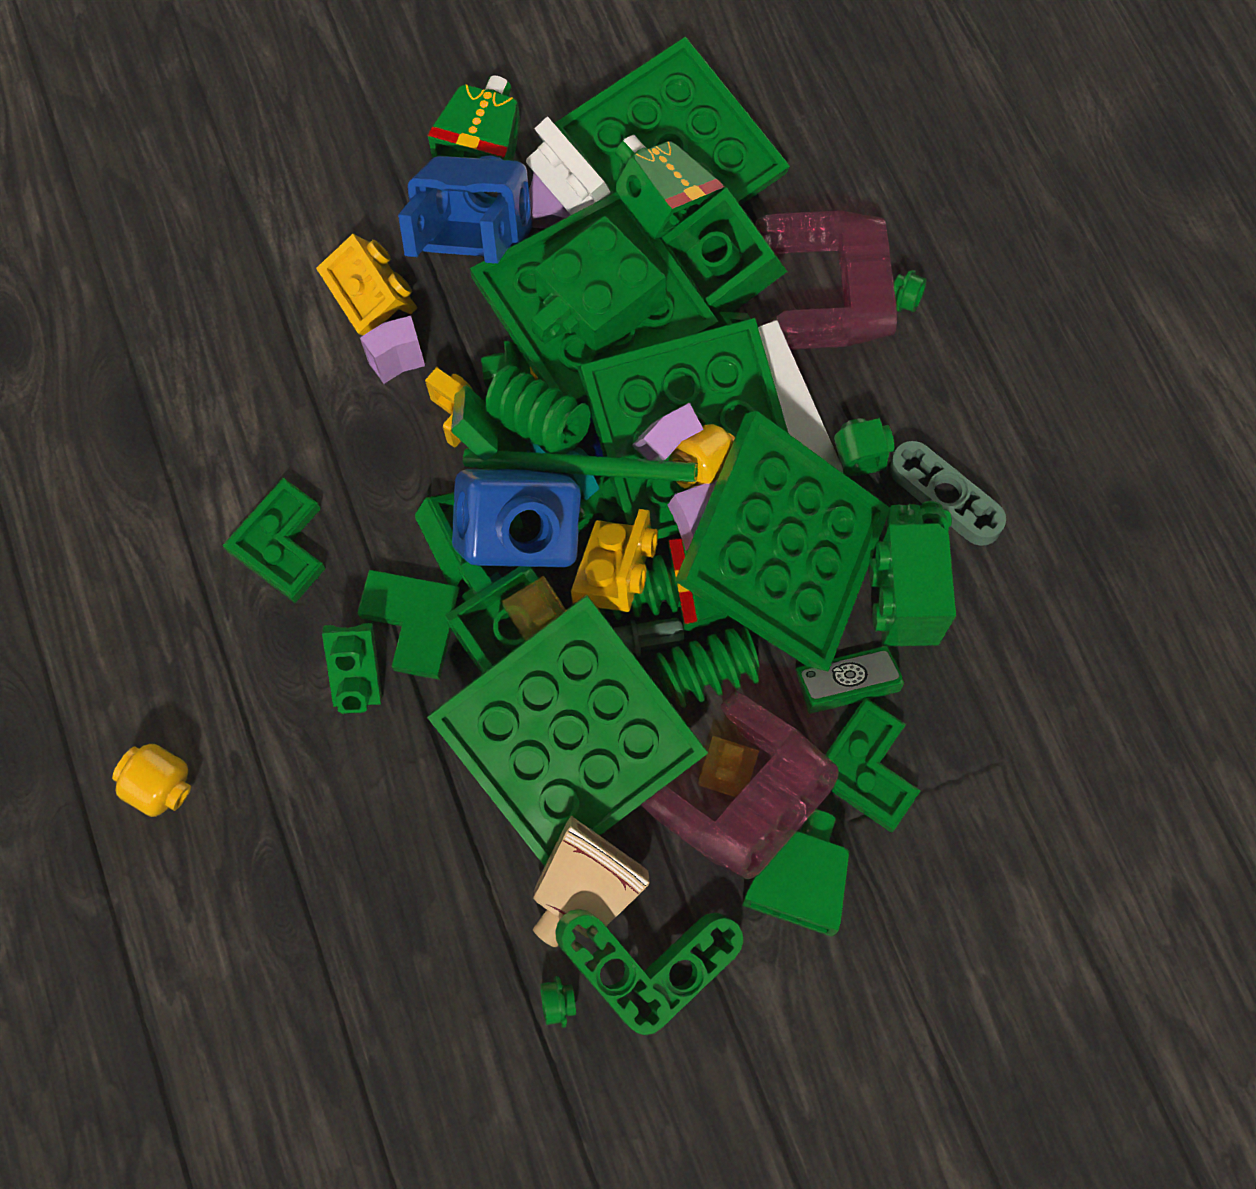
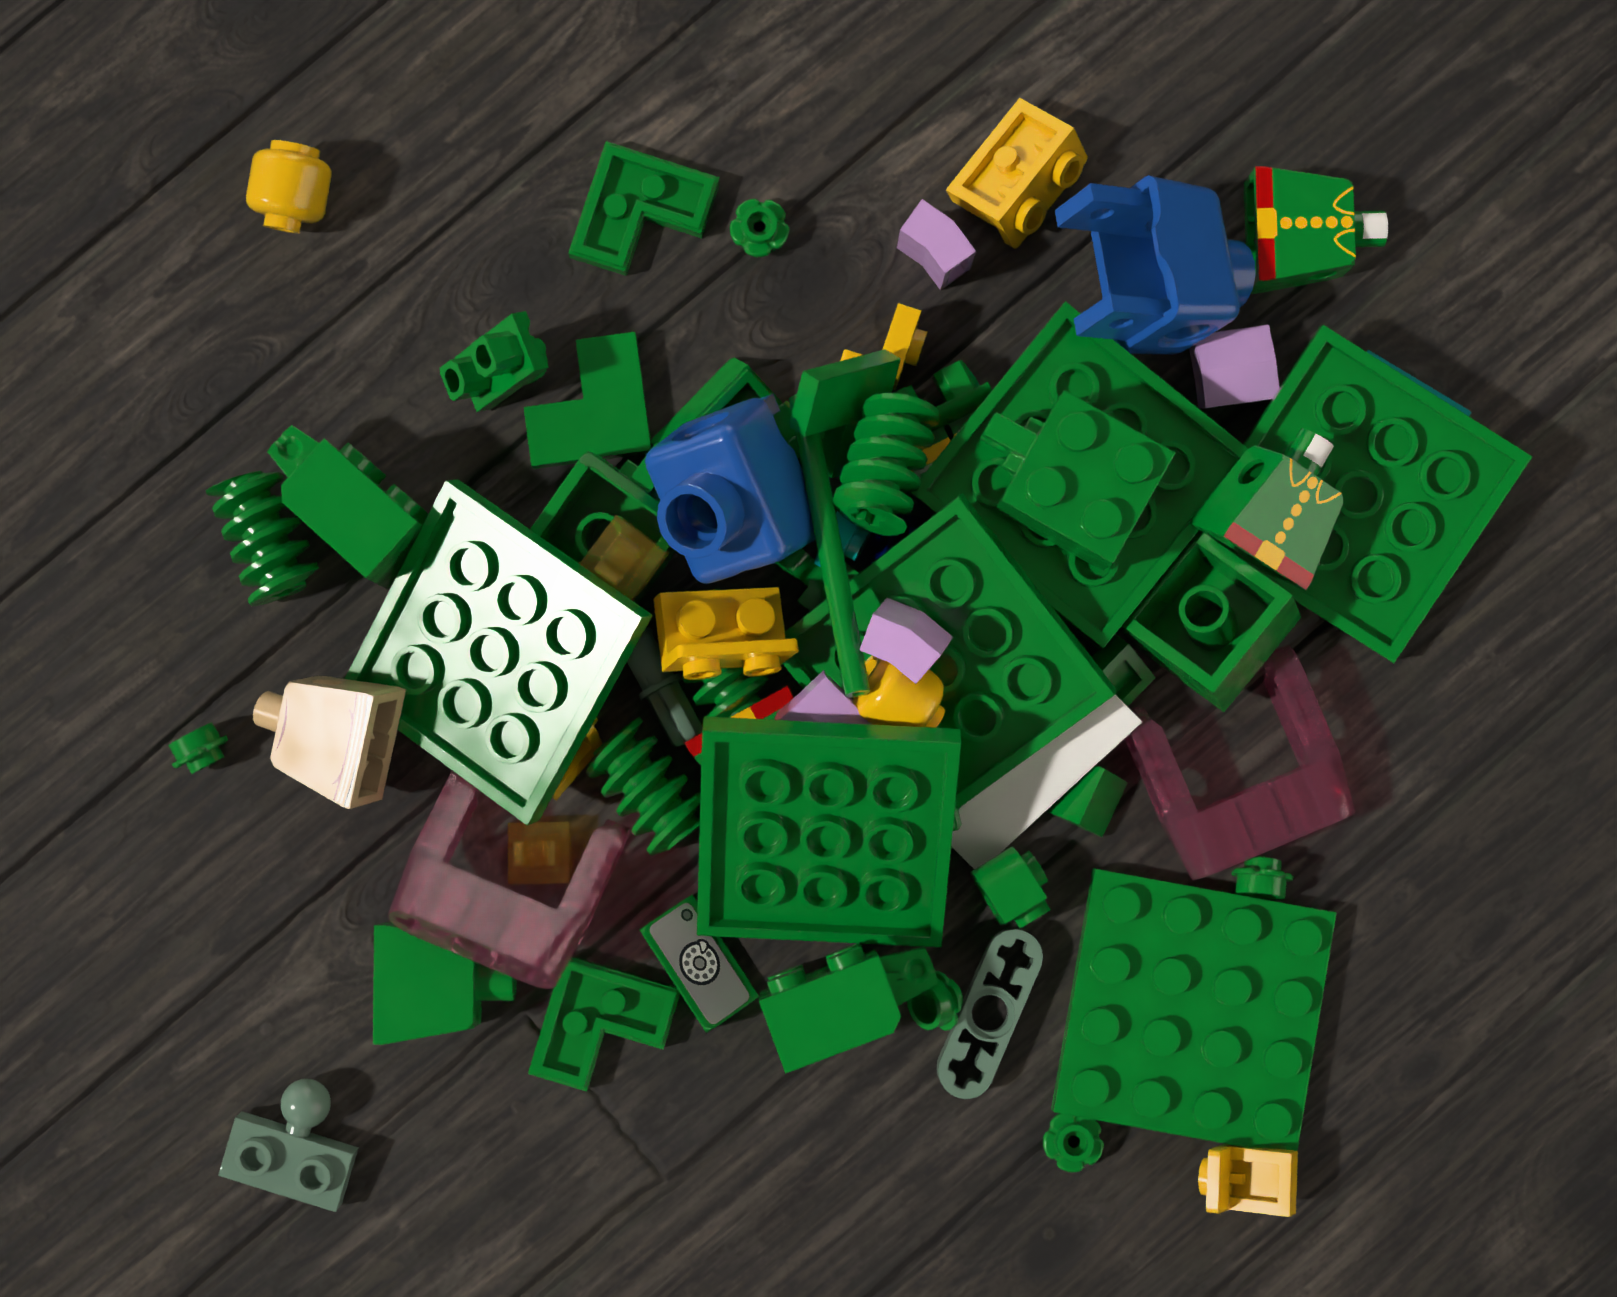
camera: 65 degrees right, 15 degrees up
white bracket [526,117,611,215] -> none
green beam [555,909,743,1035] -> none
none -> green piece [205,471,319,606]
none -> sand green plate [218,1079,359,1212]
none -> green hinge [267,425,429,590]
none -> green plate [730,198,789,257]
none -> green plate [1043,1113,1104,1172]
none -> green slope [1046,765,1128,837]
none -> green plate [1051,868,1337,1151]
none -> yellow bracket [1198,1144,1298,1217]

